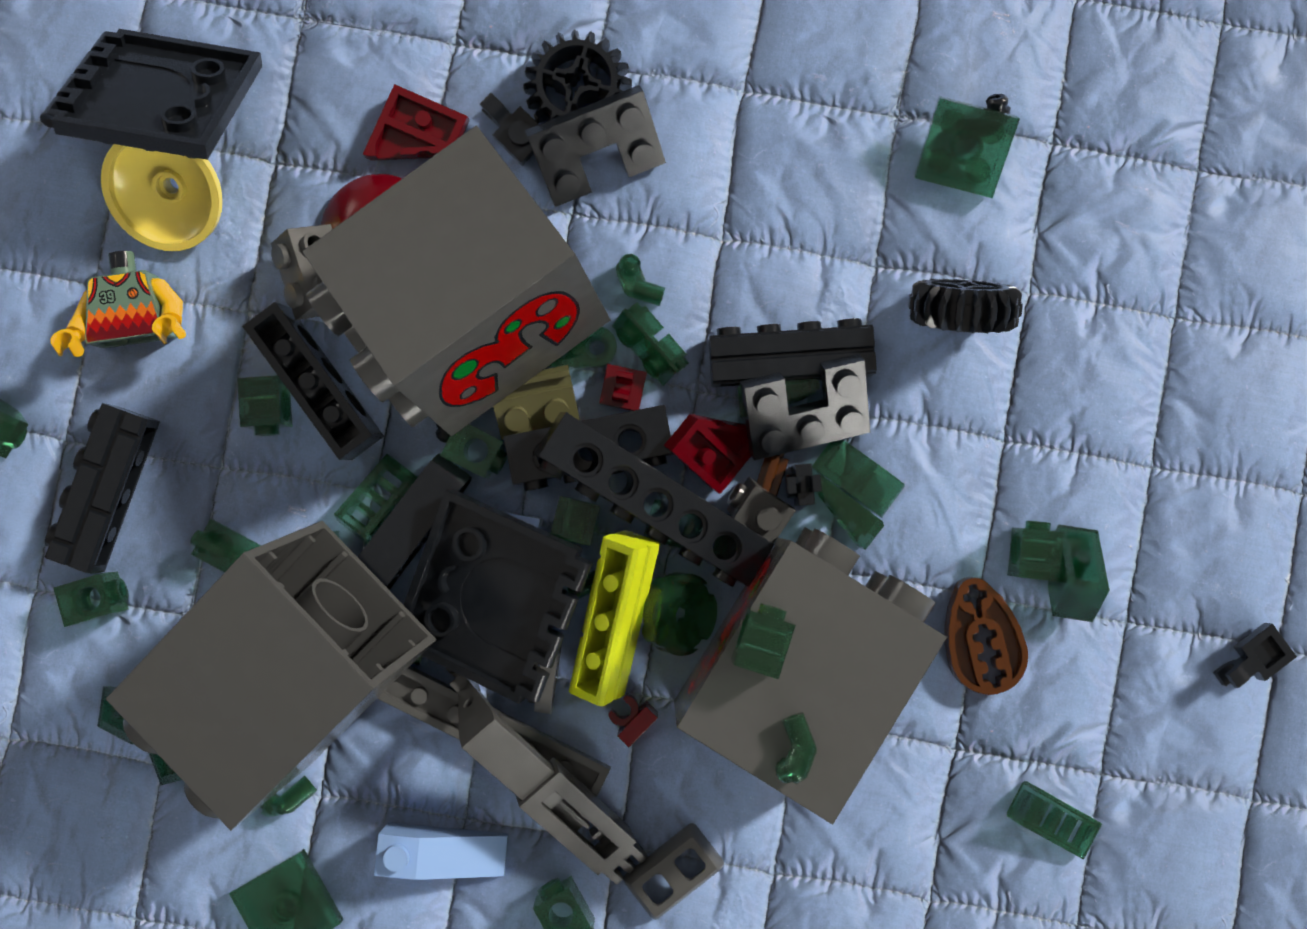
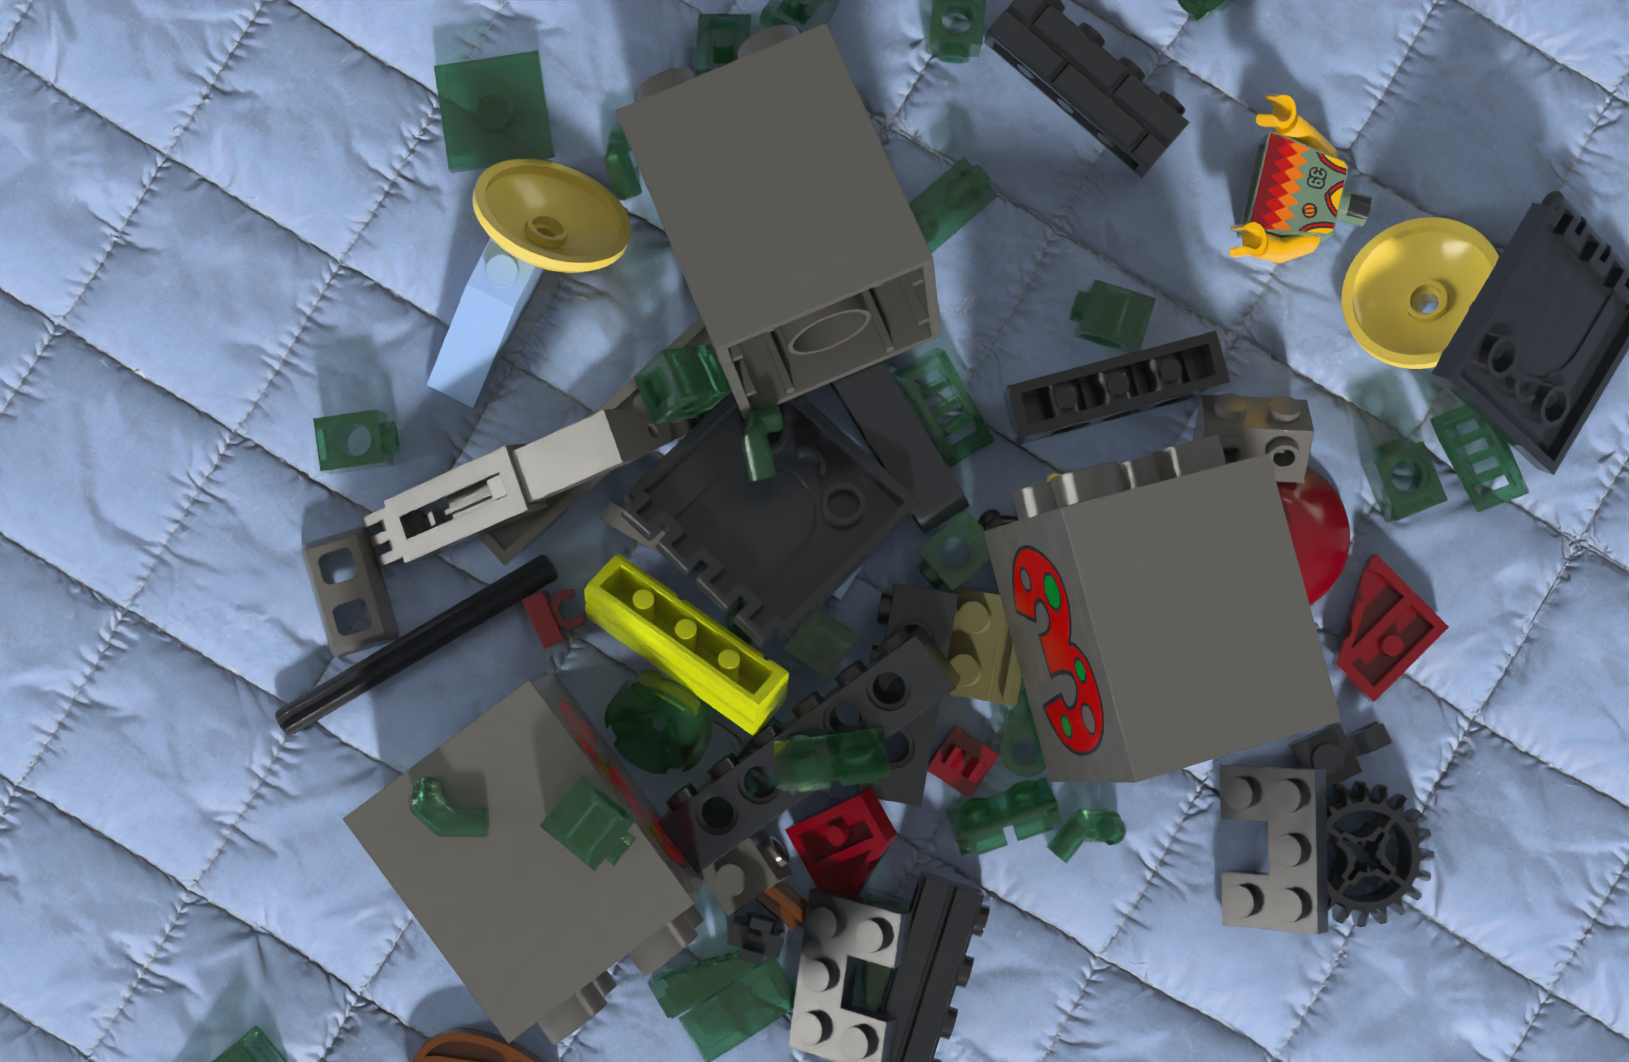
camera: 110 degrees right, 0 degrees up
none -> black axle [275,555,558,735]
none -> light yellow dish [472,159,631,273]
none -> clear green brick [633,344,732,424]
none -> clear green arm [741,403,783,481]
none -> clear green hinge [774,728,890,796]
none -> clear green brick [1361,437,1448,522]
none -> clear green slope [1429,404,1529,513]

